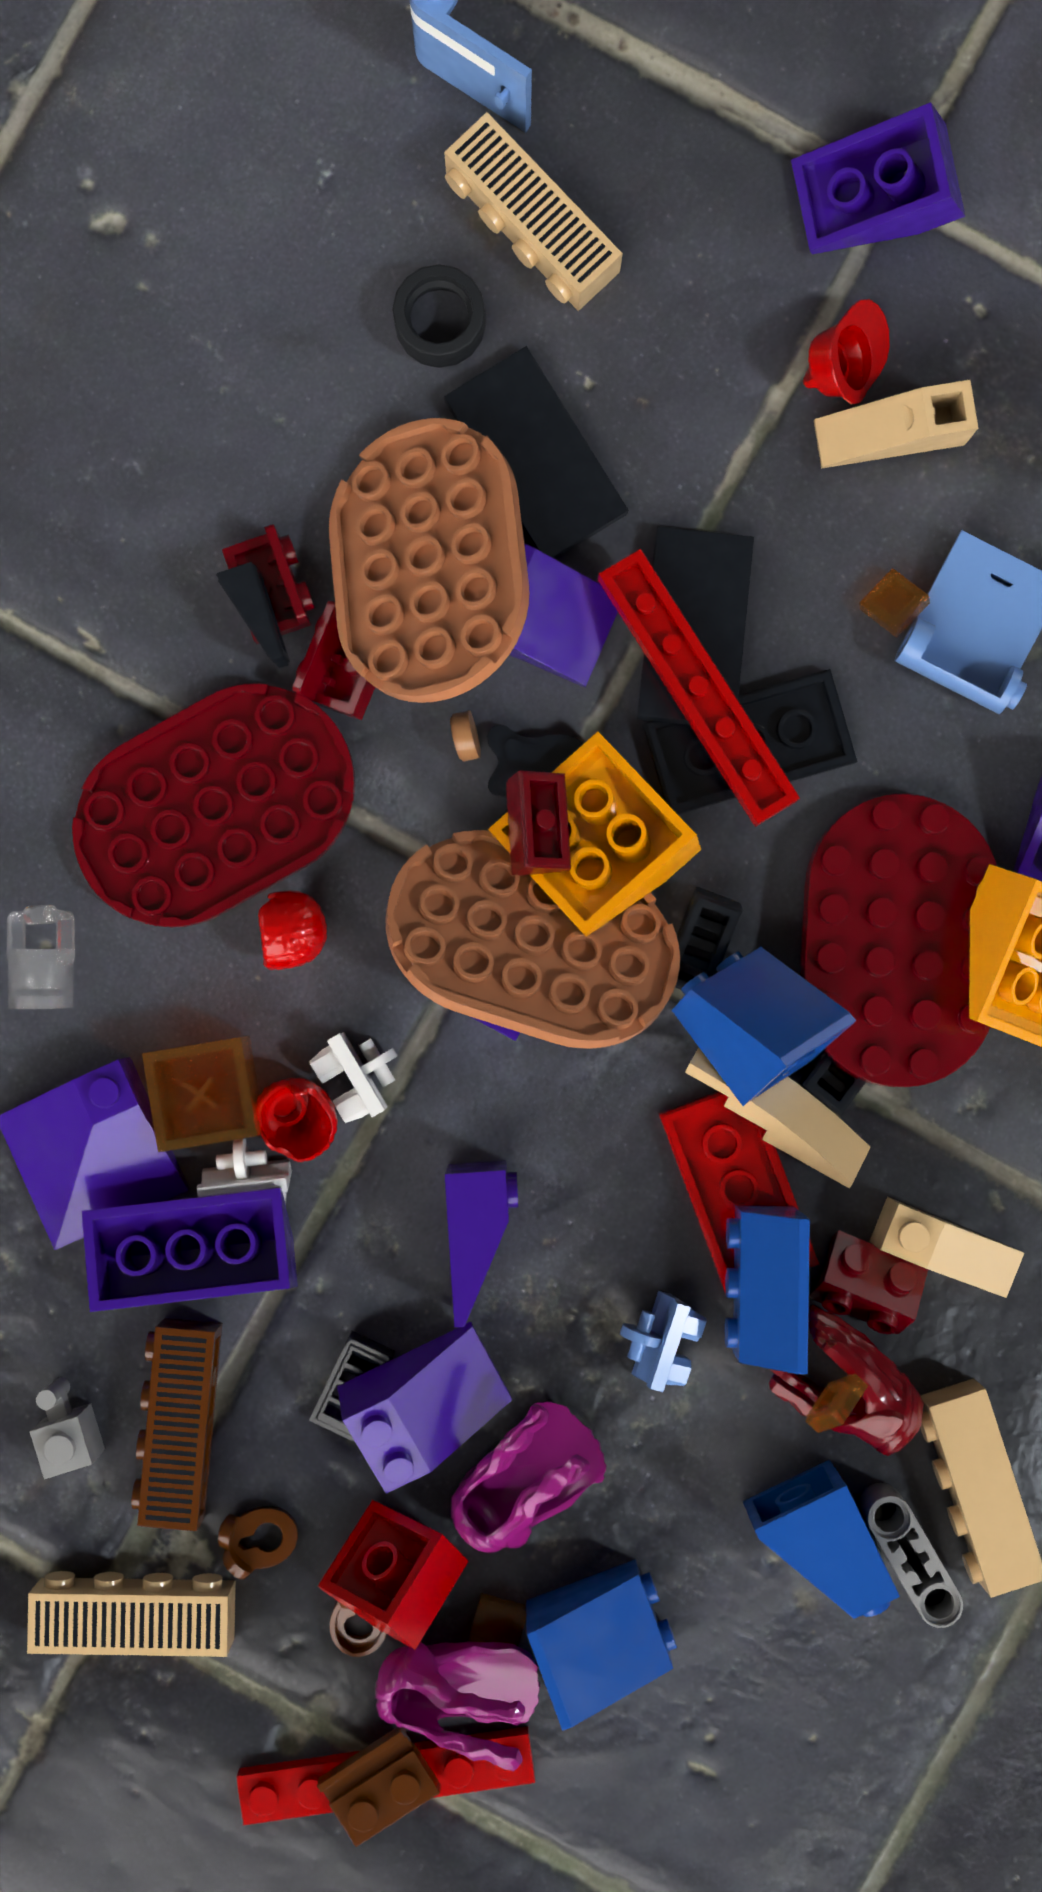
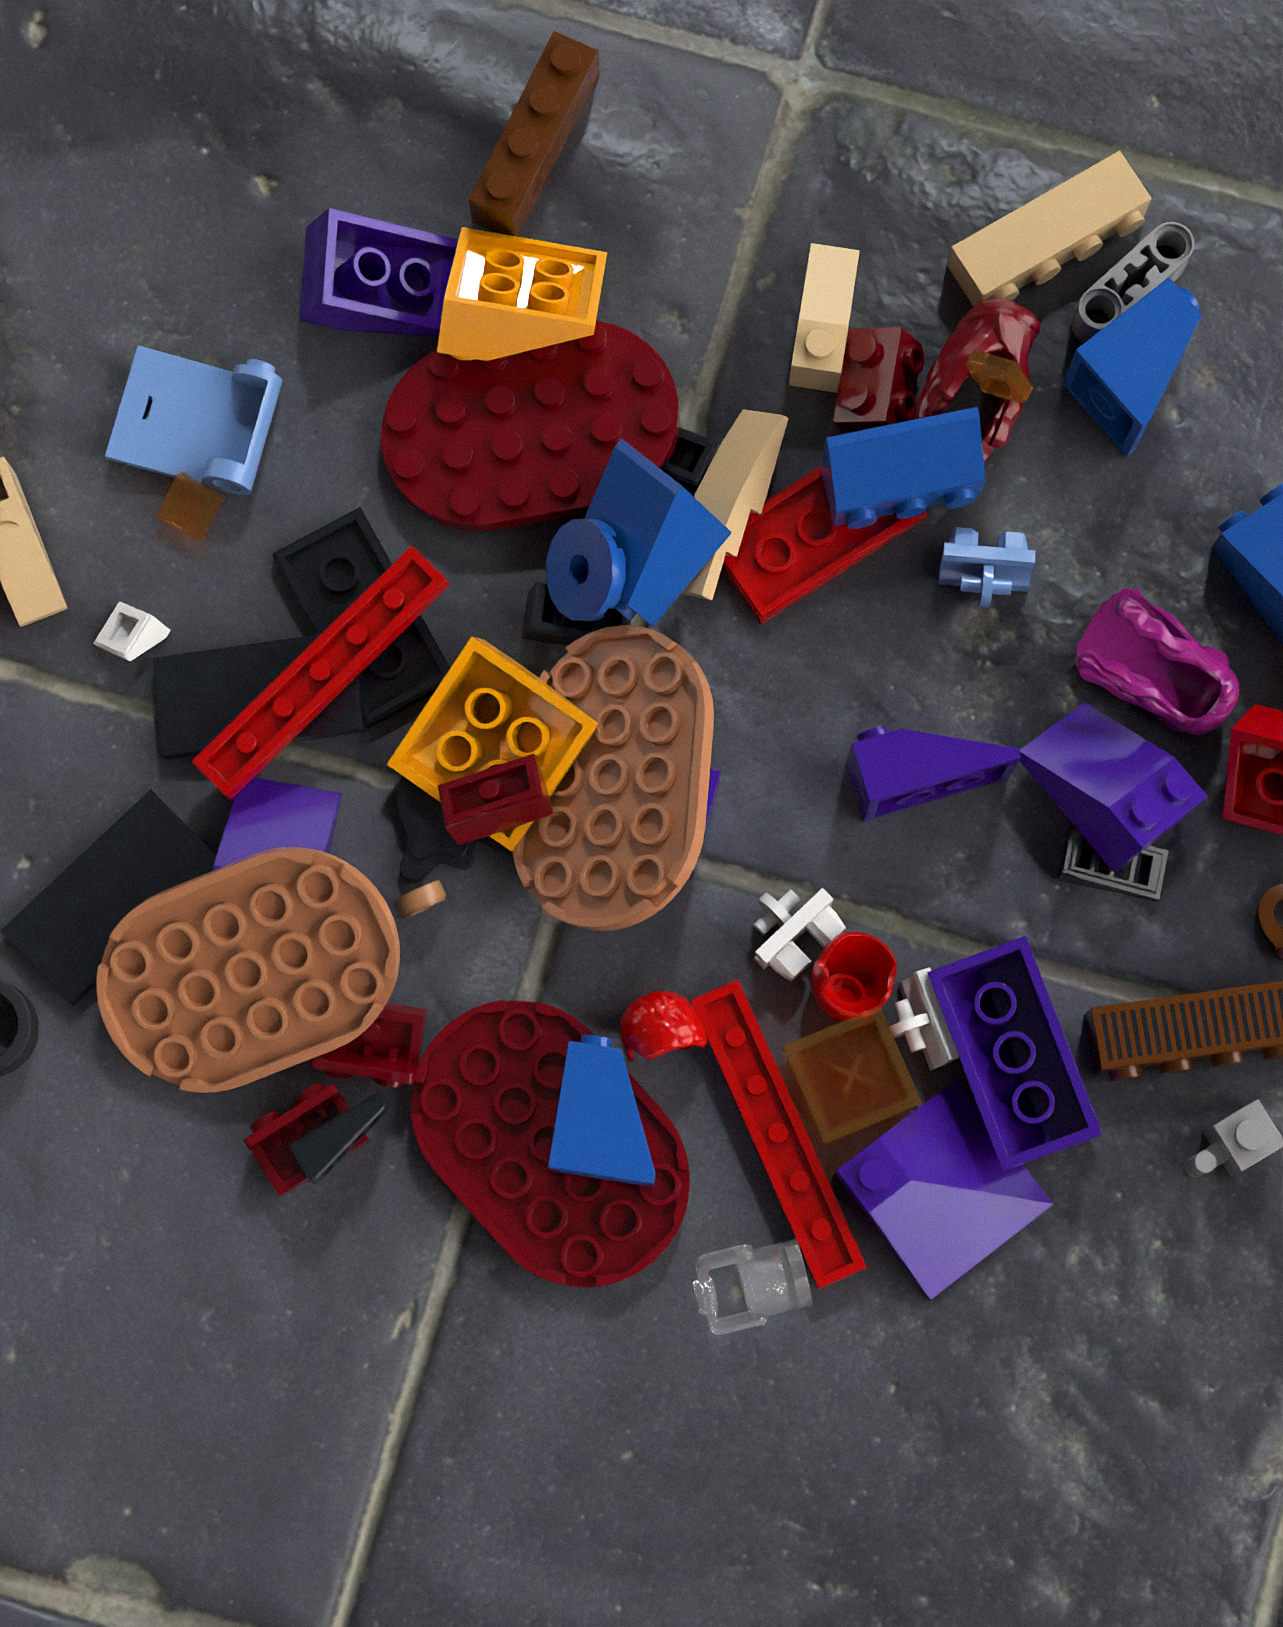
camera: 100 degrees left, 10 degrees down
none -> white slope [93,601,171,661]
none -> blue tile [546,519,626,621]
none -> blue slope [548,1034,655,1187]
none -> red plate [691,979,867,1289]

